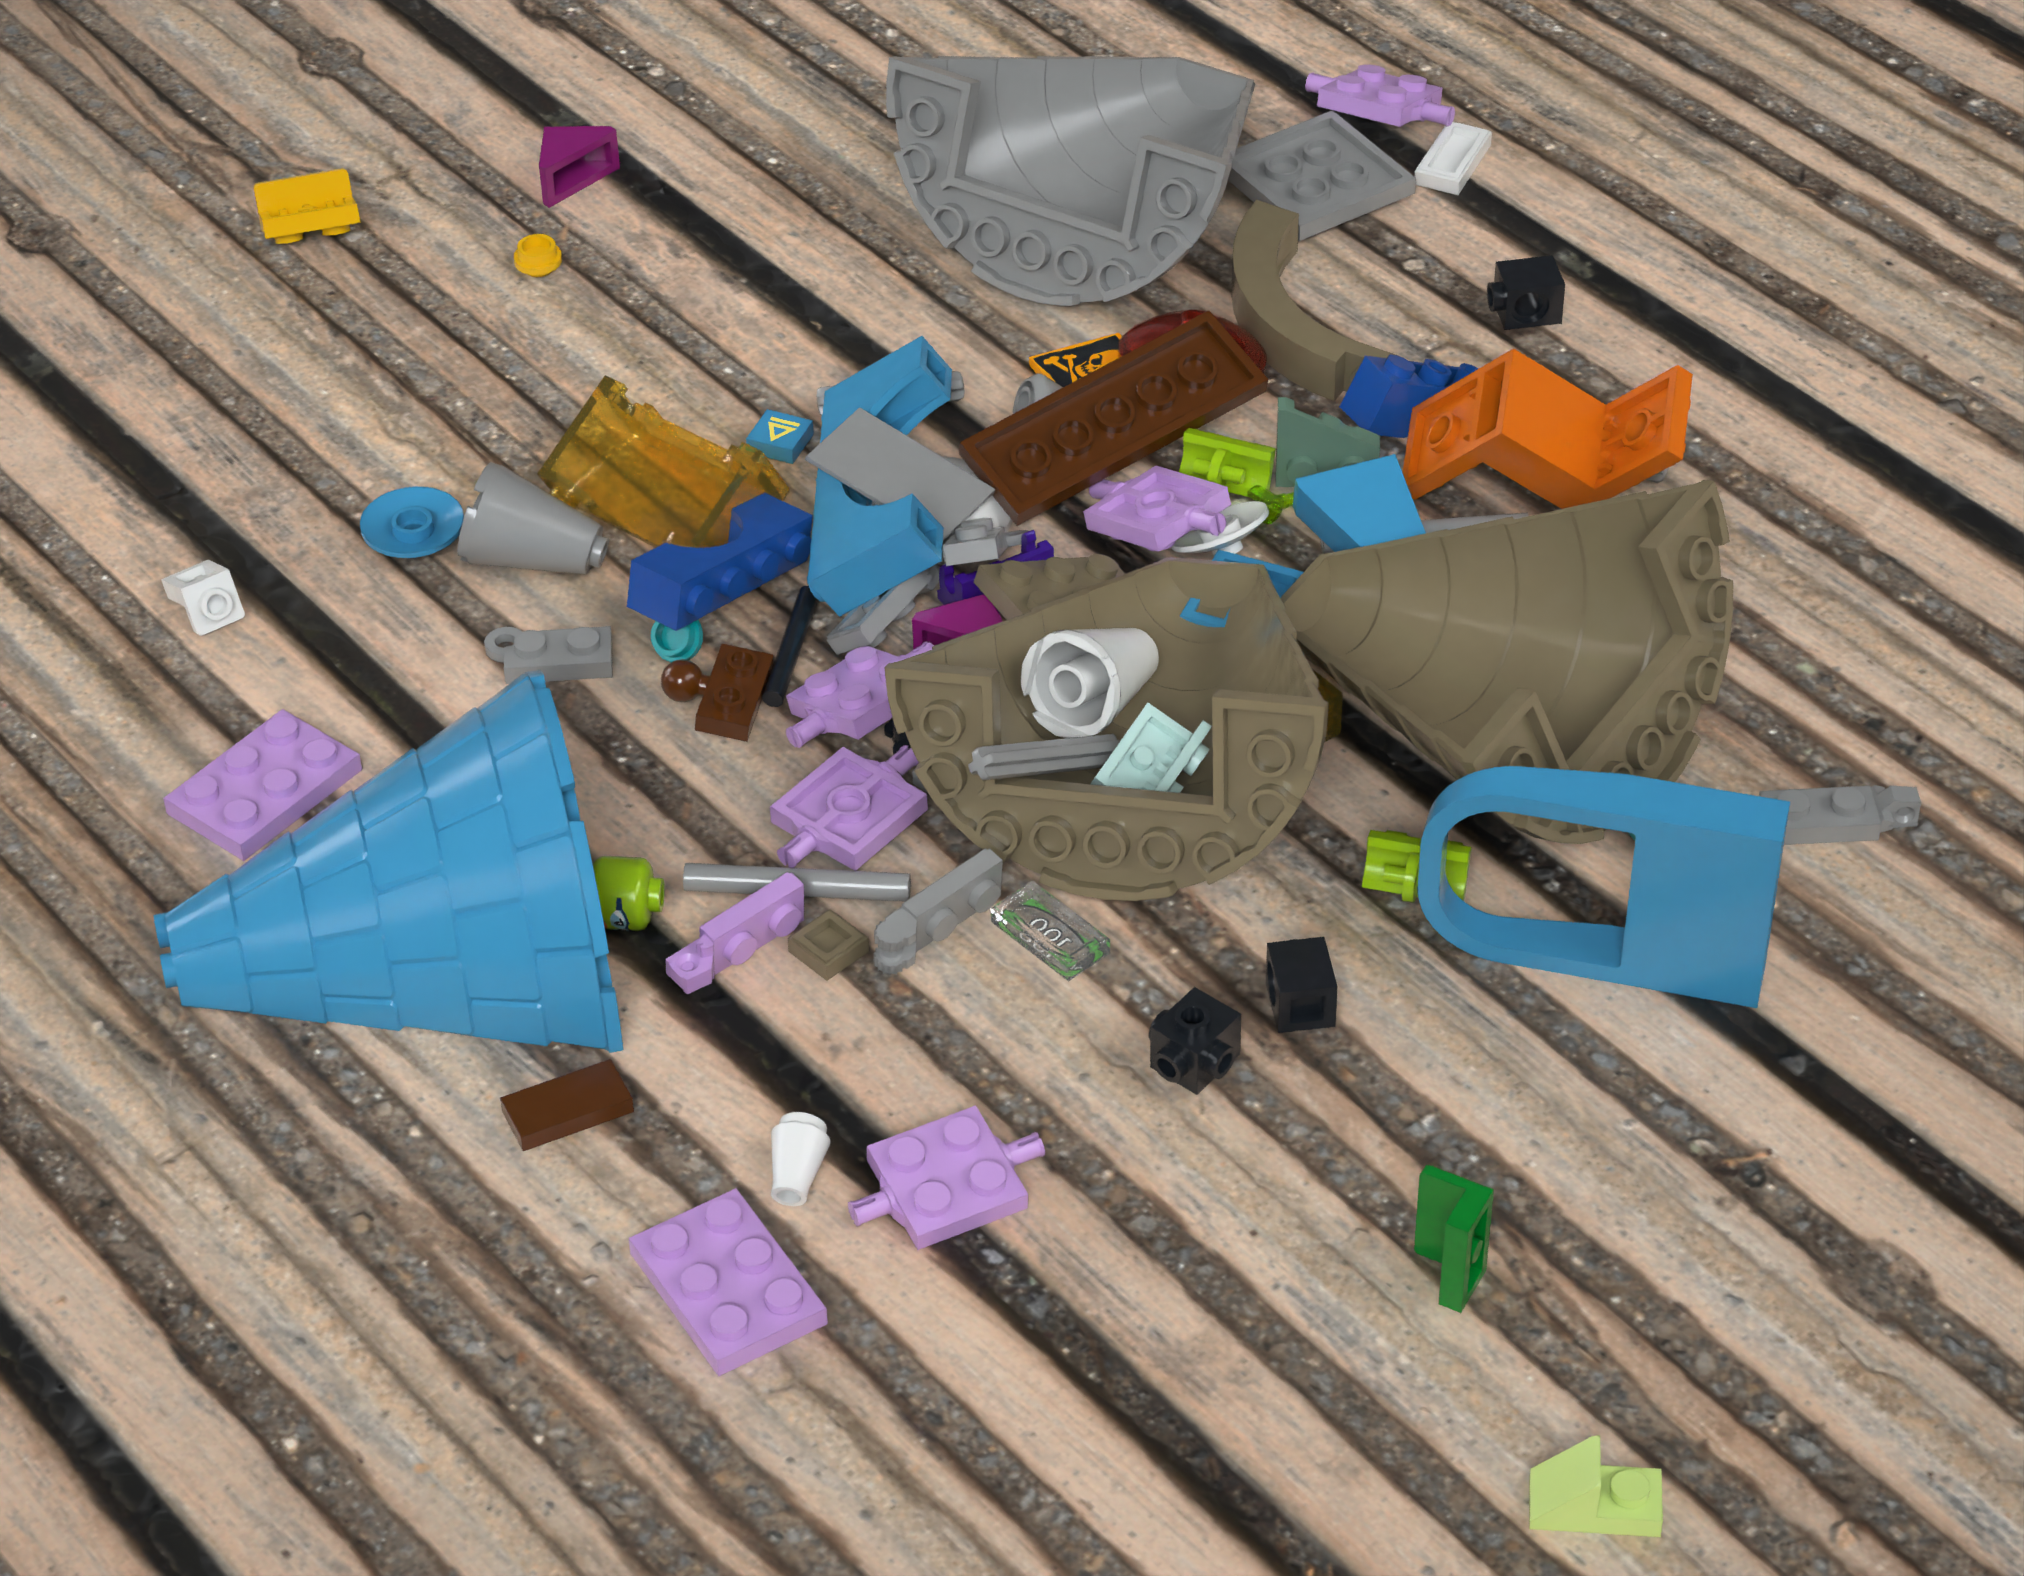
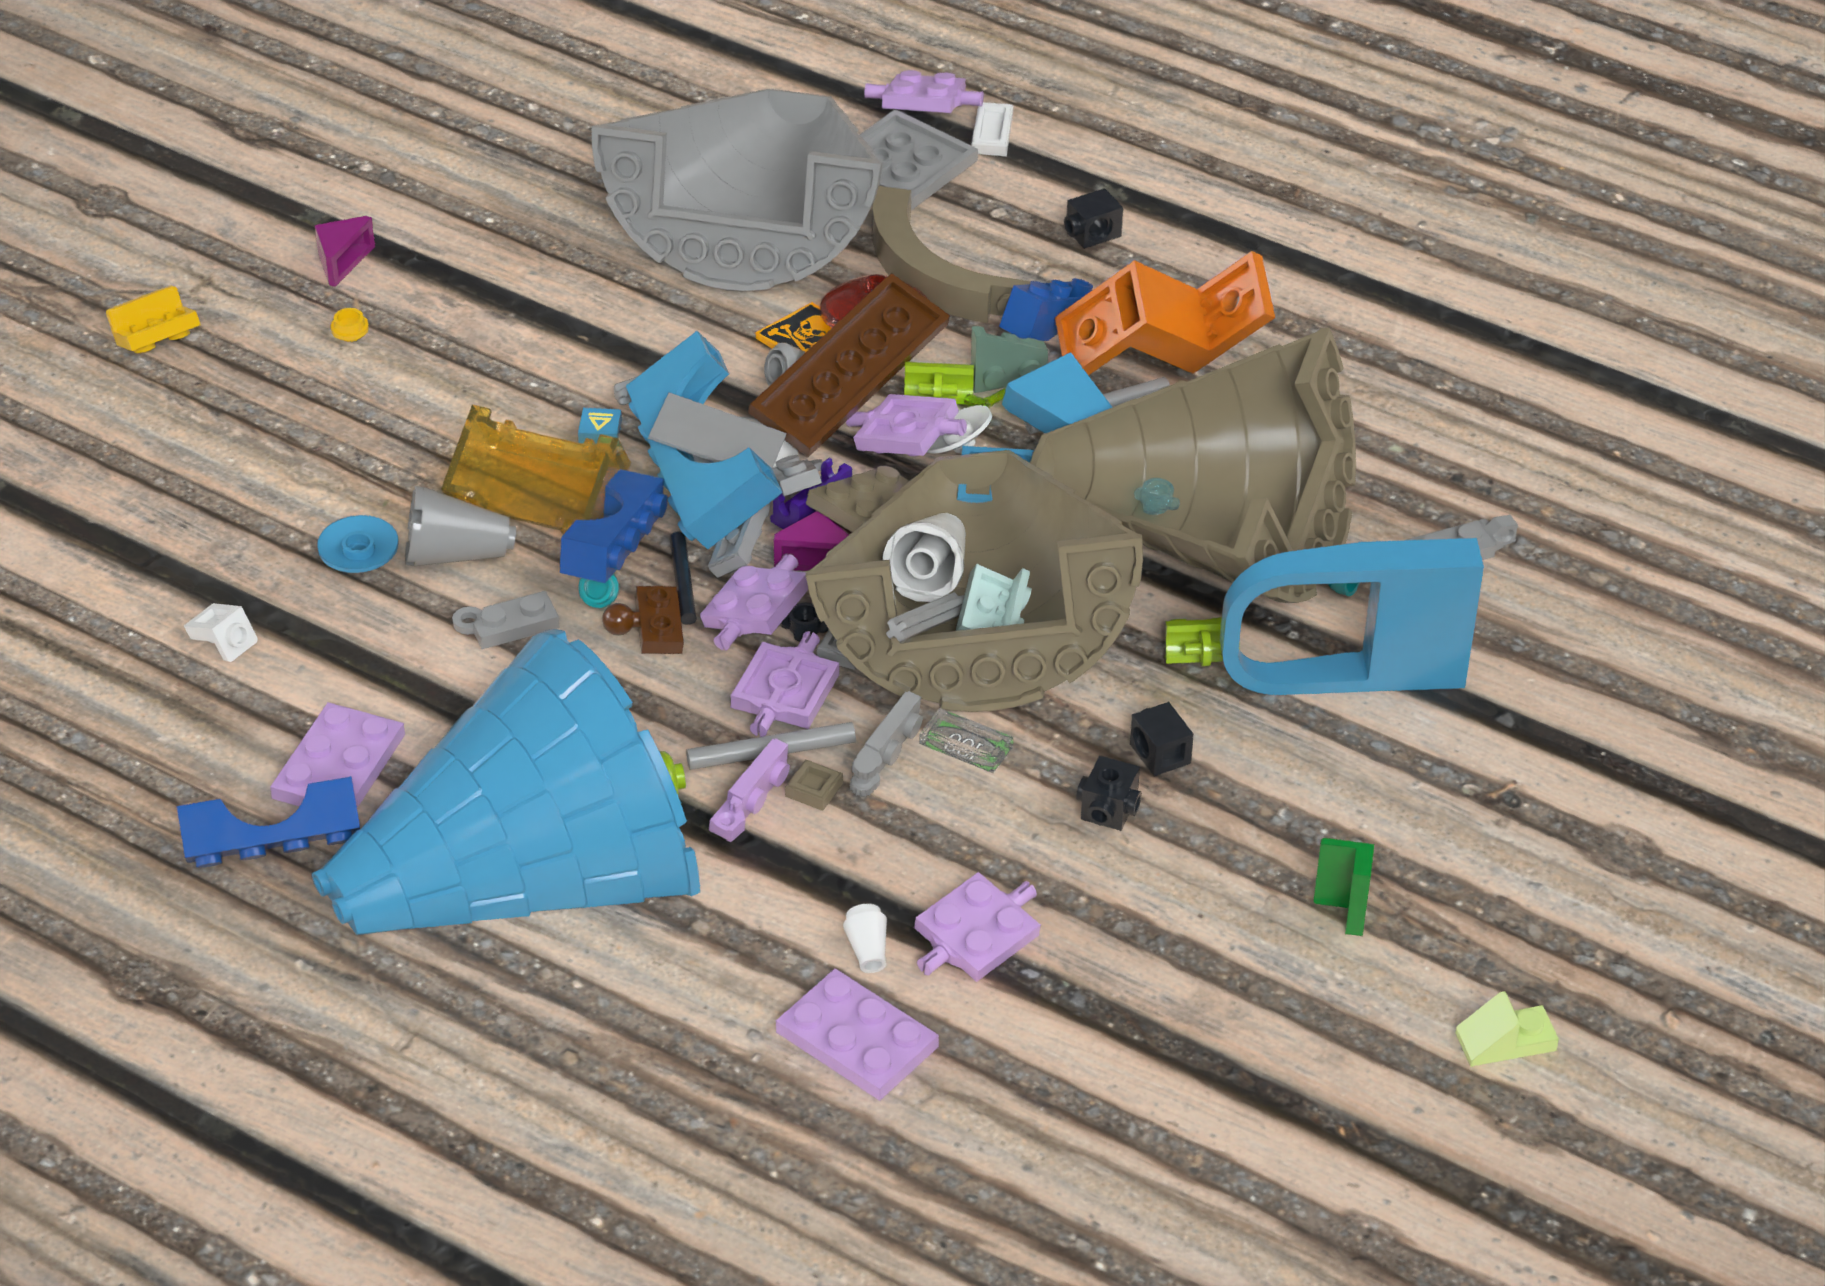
camera: 20 degrees left, 0 degrees up
reddish brown tile [500,1059,634,1151] -> none
none -> blue arch [177,776,360,868]
none -> clear light blue plate [1134,478,1180,515]

